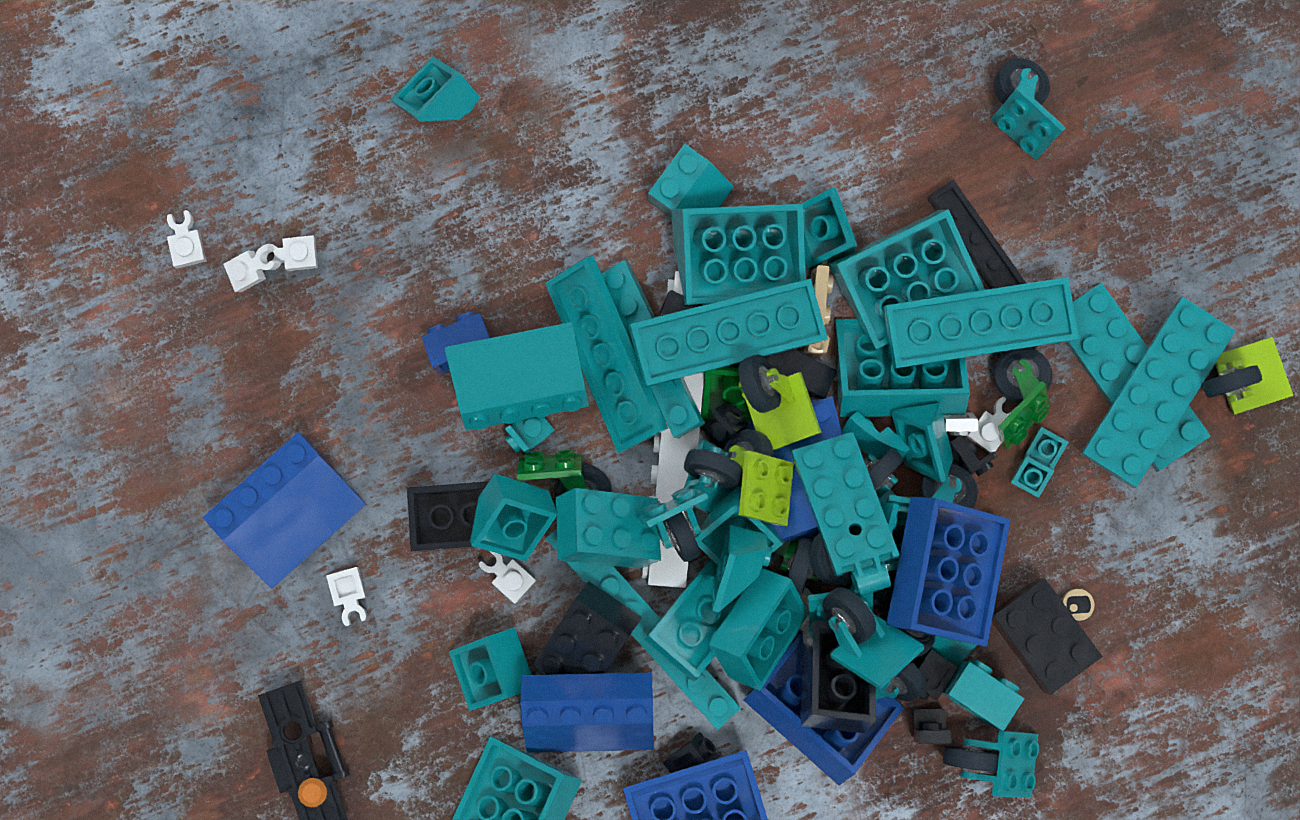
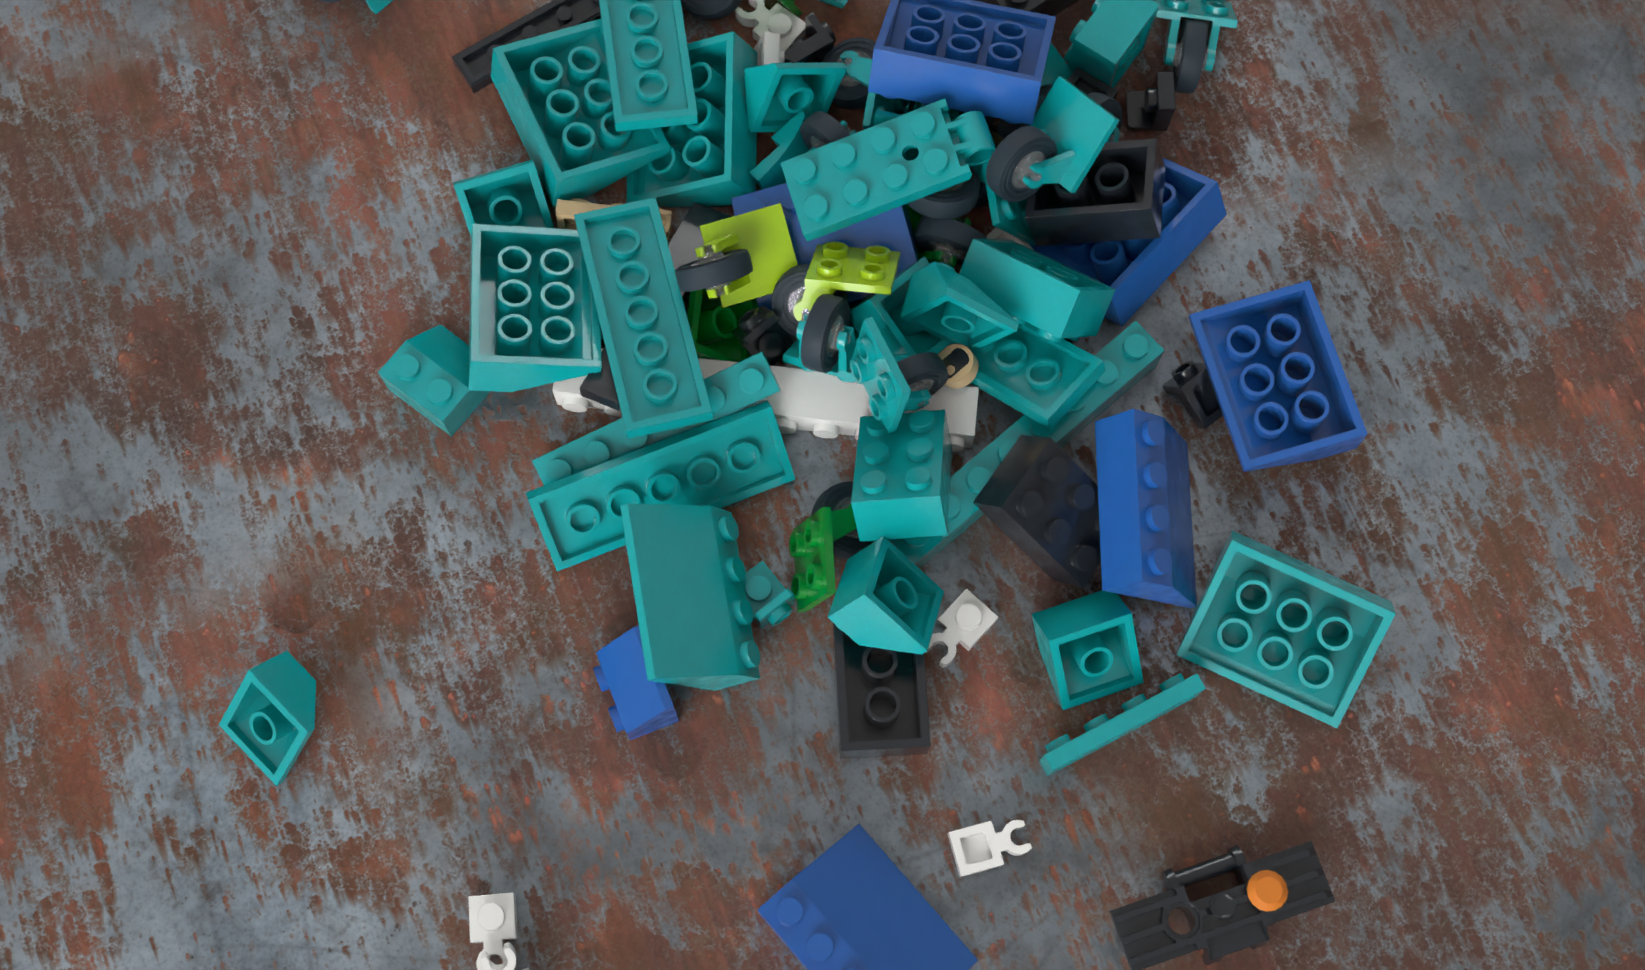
camera: 90 degrees left, 10 degrees down
none -> tan tile [938,344,979,389]
none -> teal plate [1039,673,1206,777]

